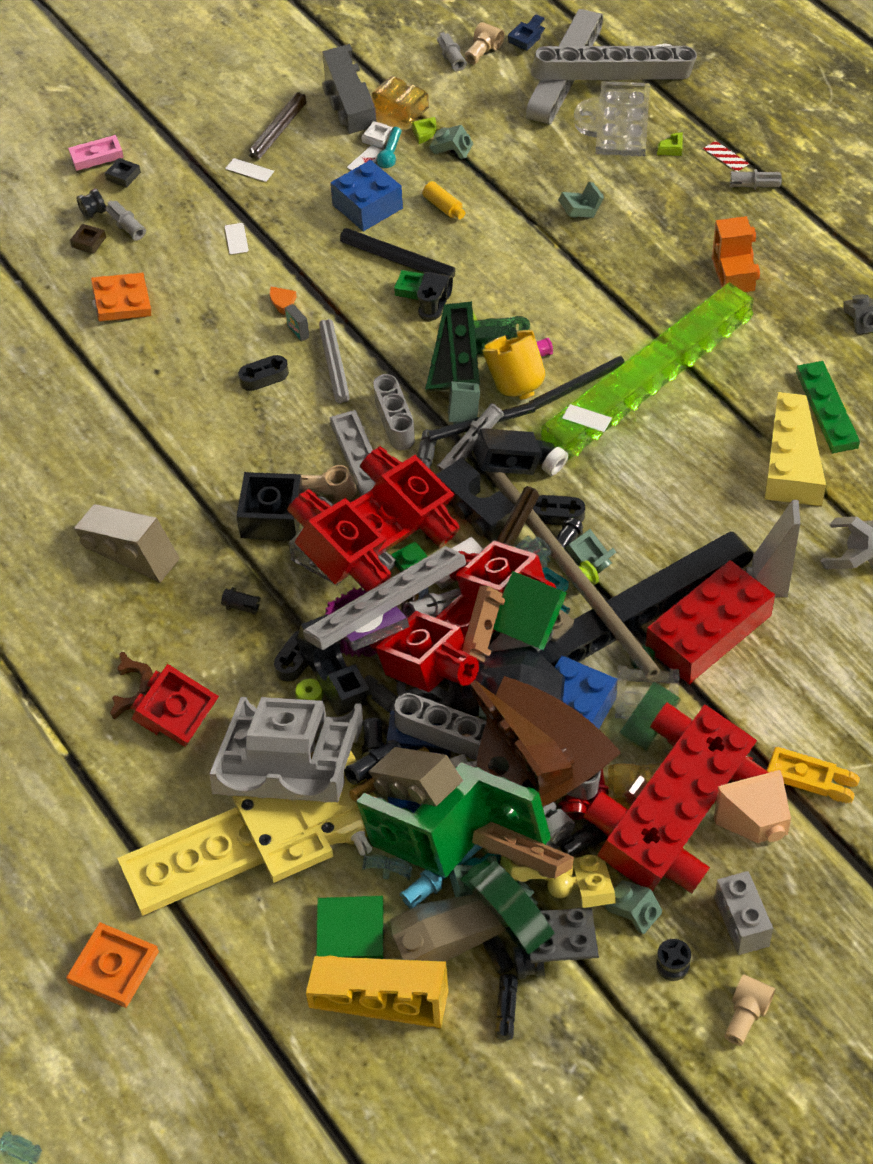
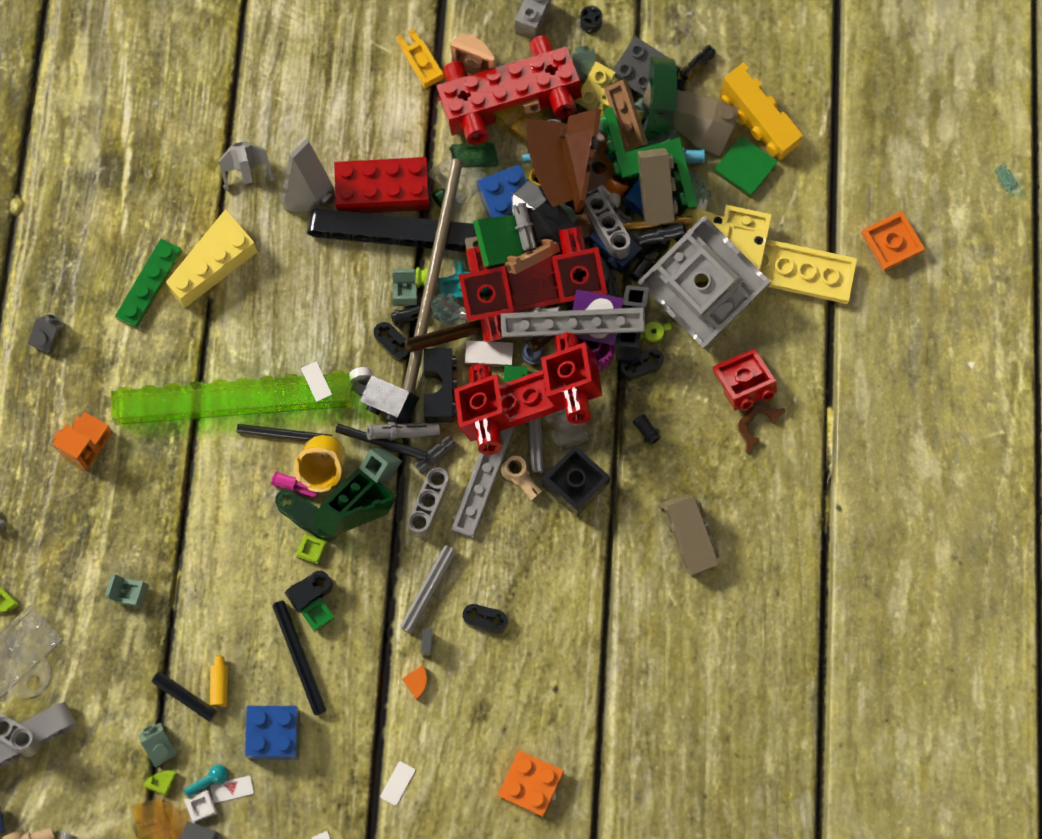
camera: 145 degrees left, 20 degrees up
none -> black axle [152,672,217,721]
none -> light grey axle [512,202,536,251]

